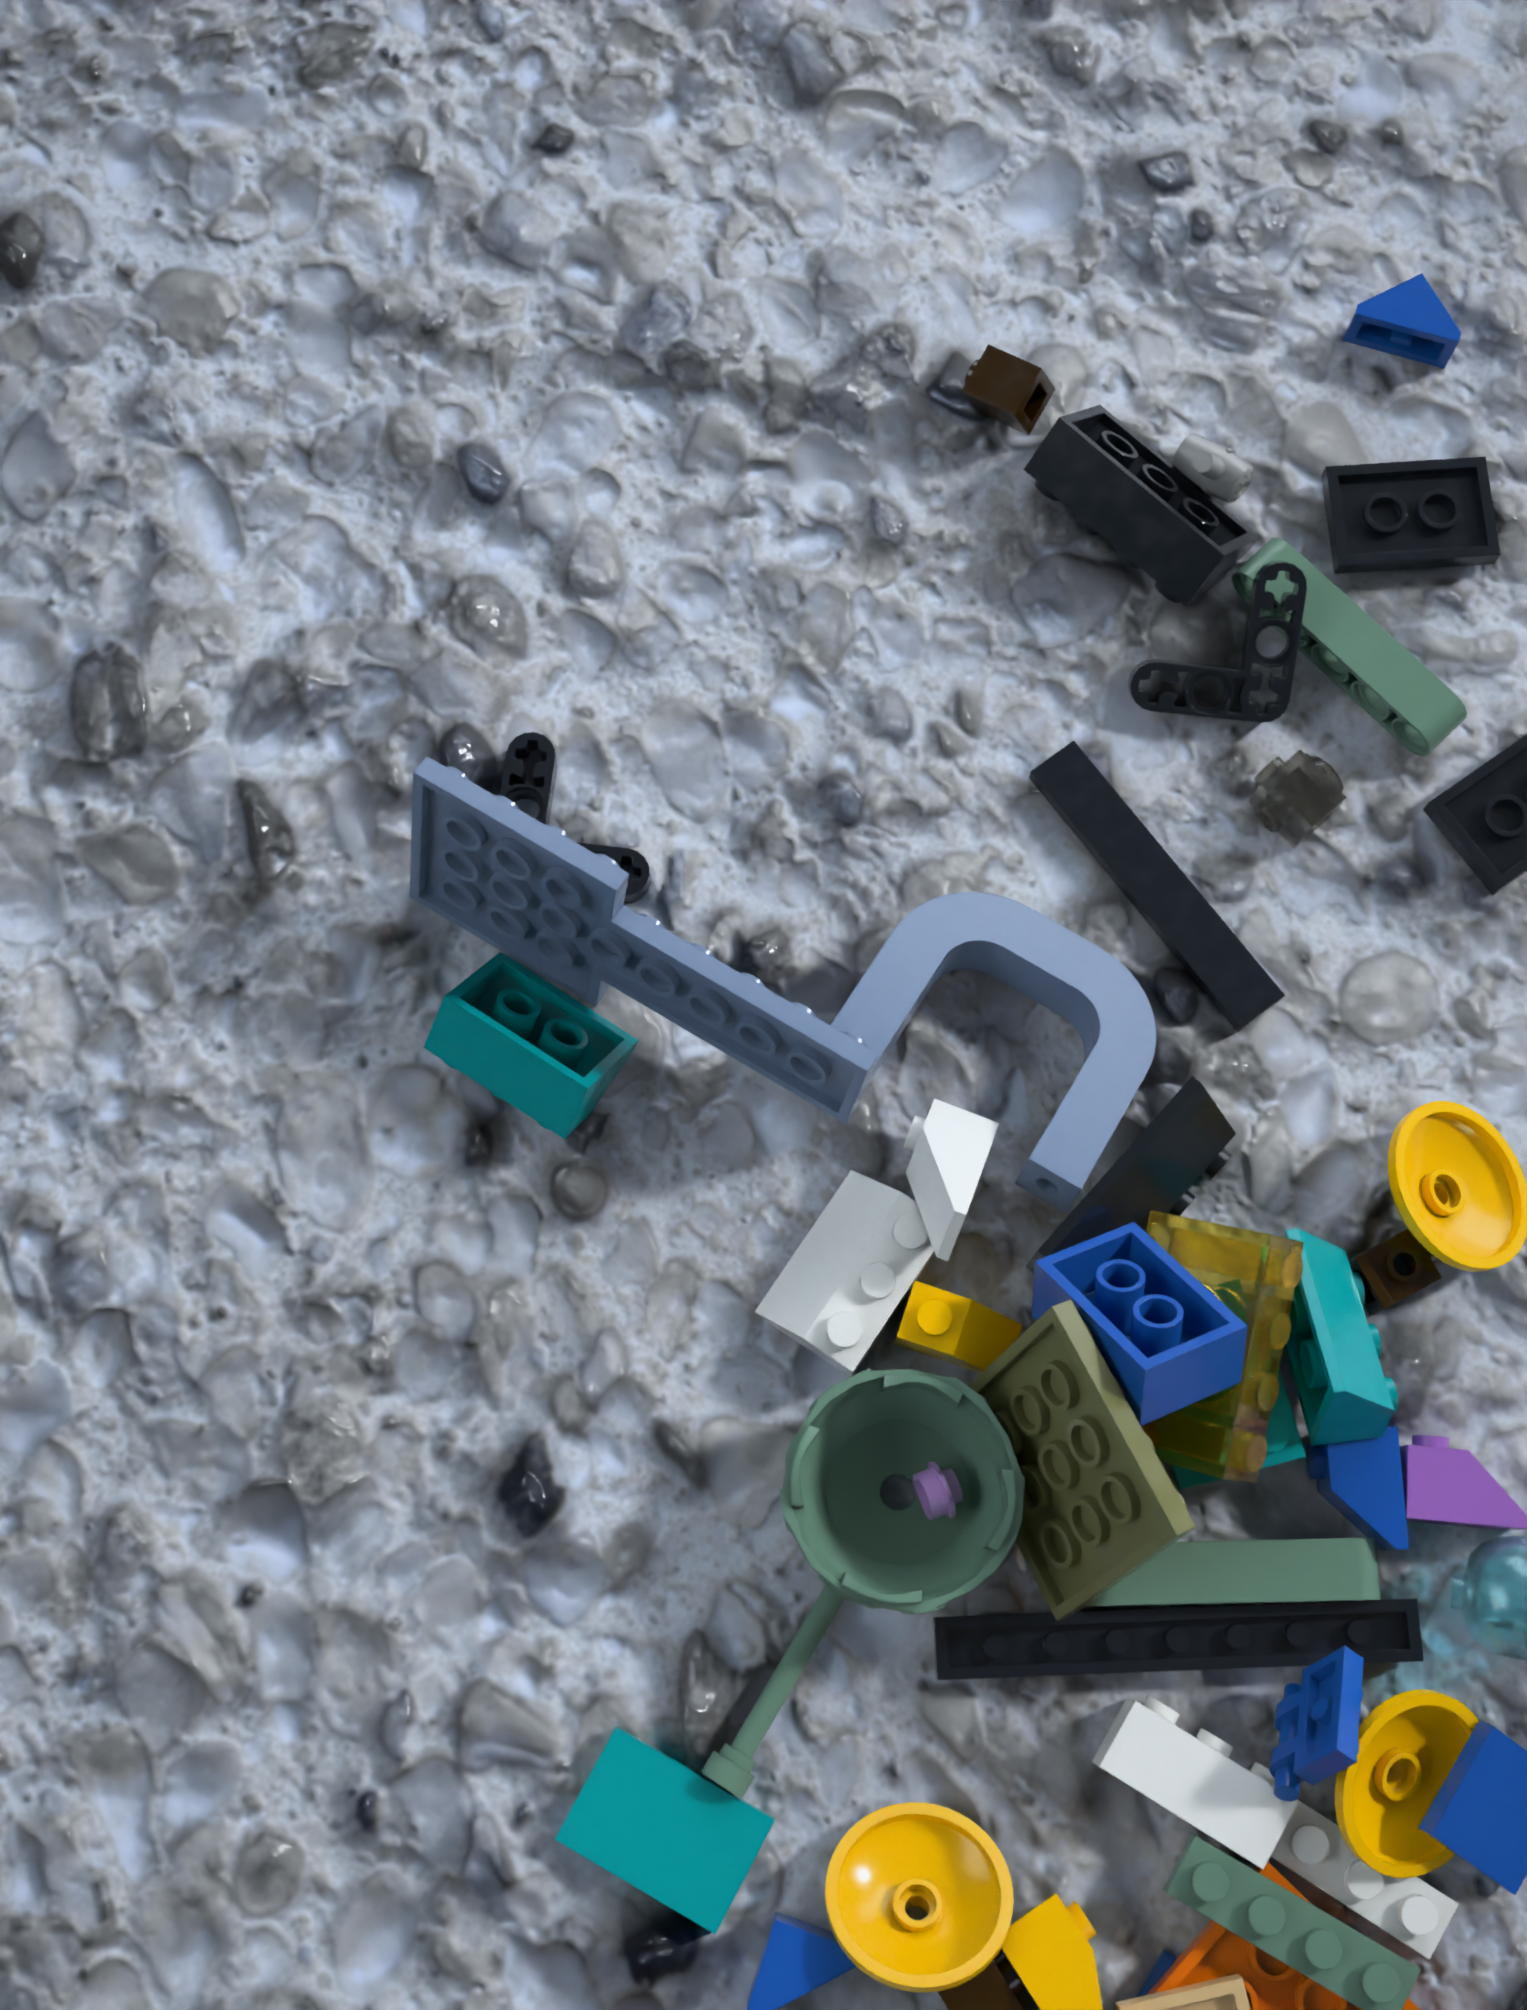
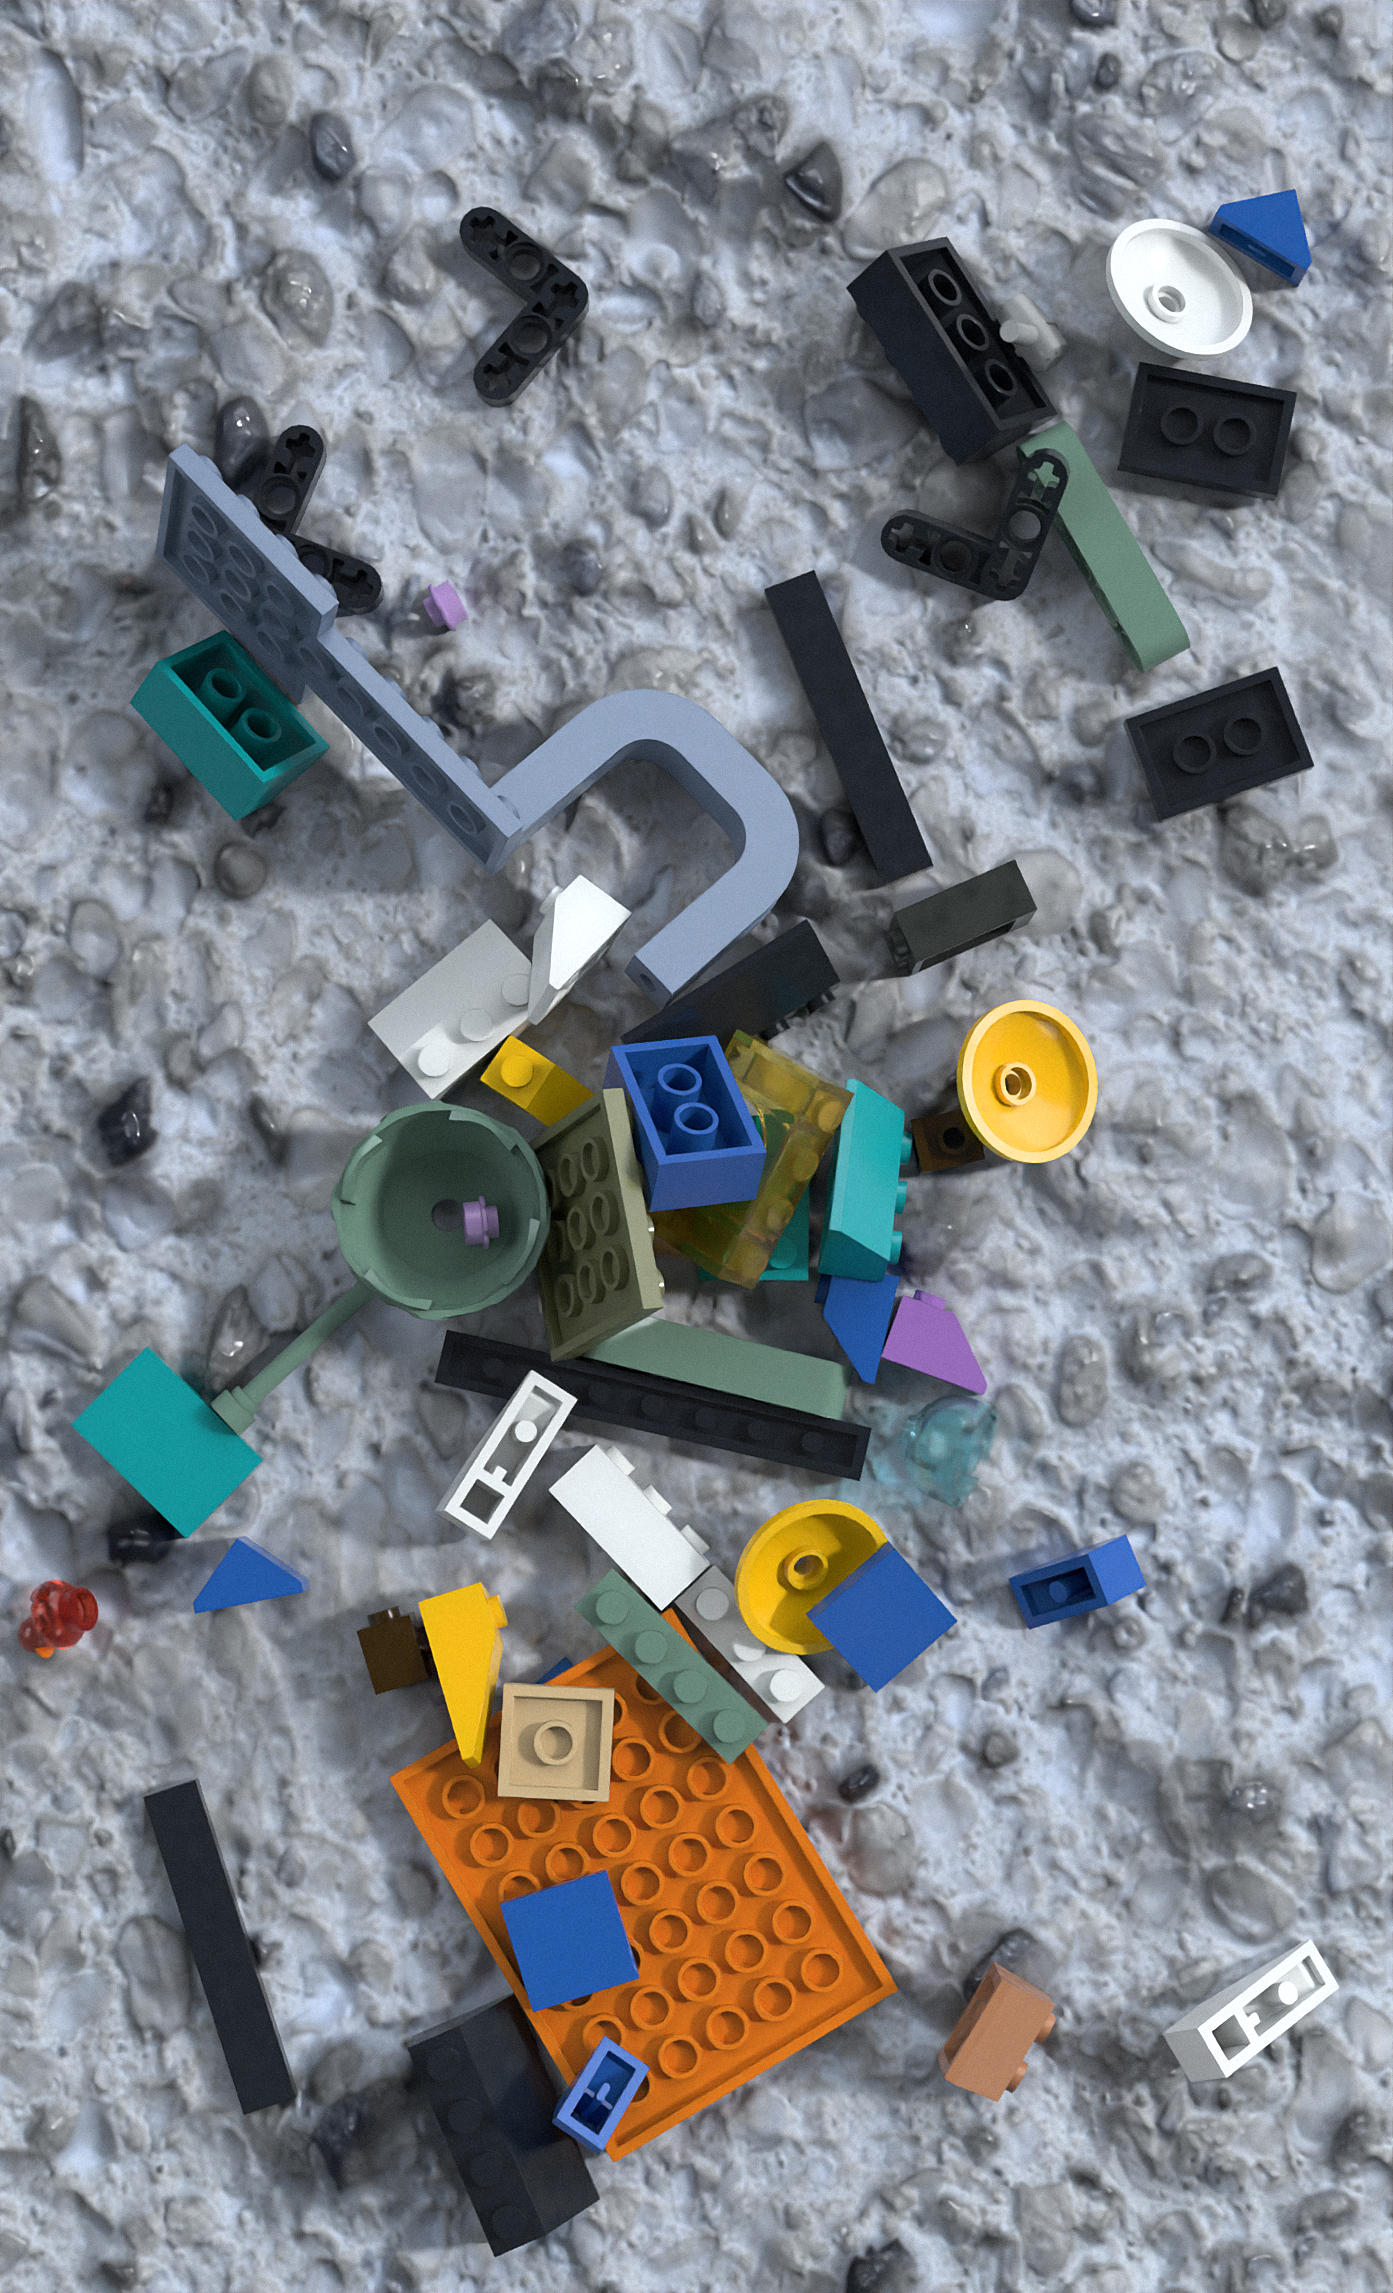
camera: 20 degrees right, 10 degrees up
yellow dish [825,1802,1014,1993] -> none
dark brown brick [962,344,1055,436] -> none
clear smoke brick [1249,749,1347,849] -> none
blue plate [1269,1646,1364,1801] -> none
none -> lavender plate [422,580,469,631]
none -> white slope [434,1370,578,1540]
none -> black beam [459,206,590,408]
none -> pearl dark grey window [884,859,1038,976]
none -> white dish [1106,219,1253,361]

